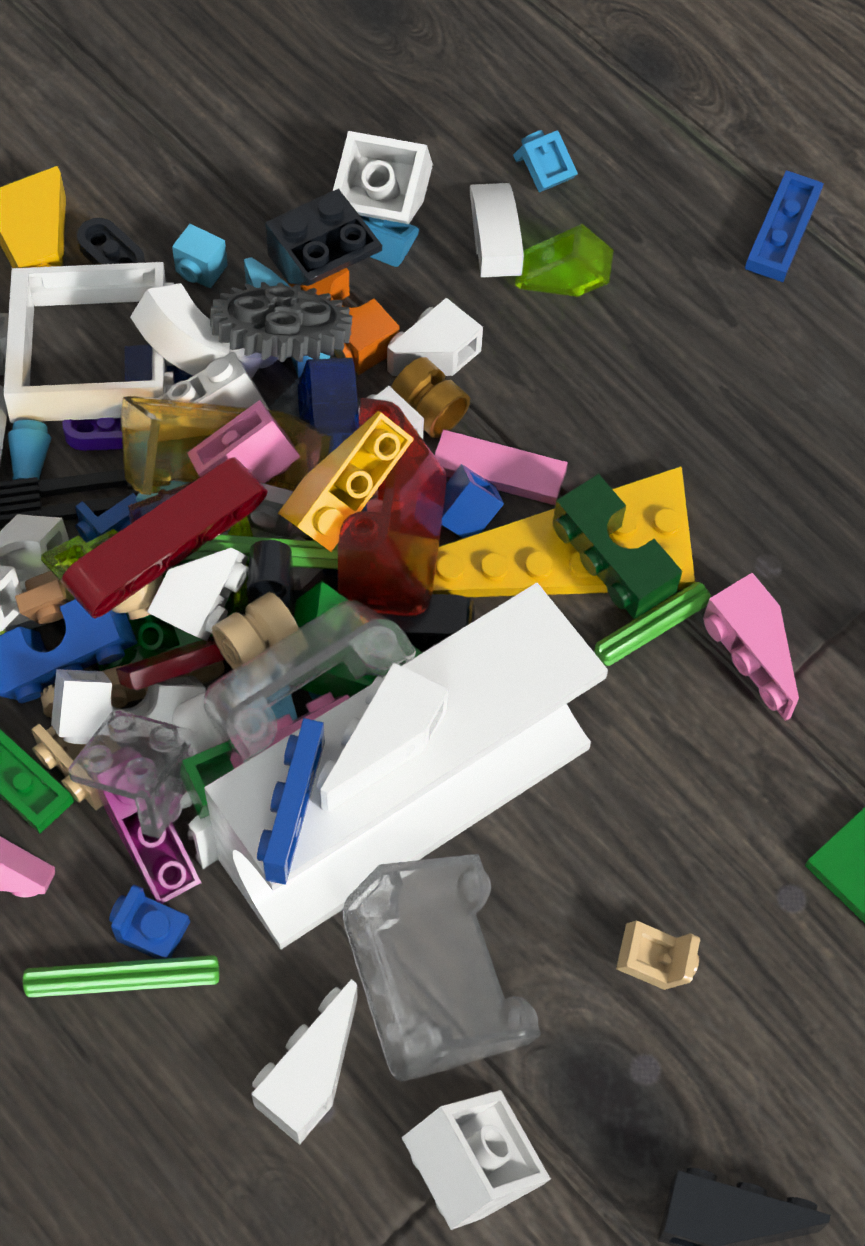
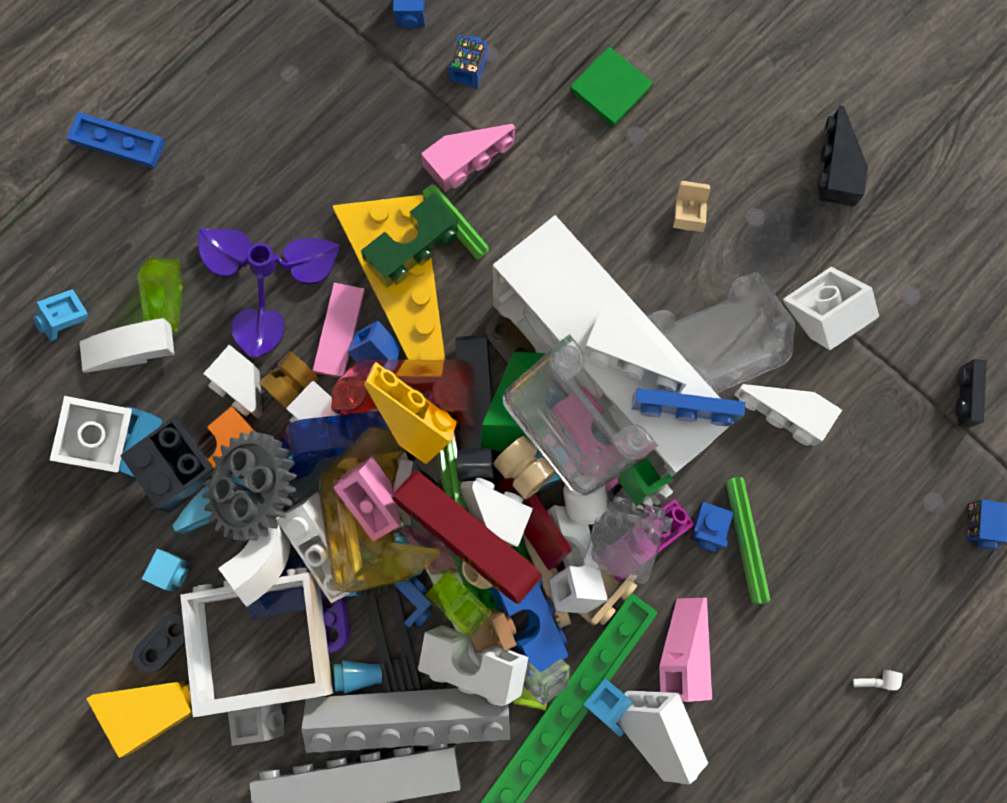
camera: 95 degrees left, 15 degrees up
none -> dark purple plant [198,228,339,358]

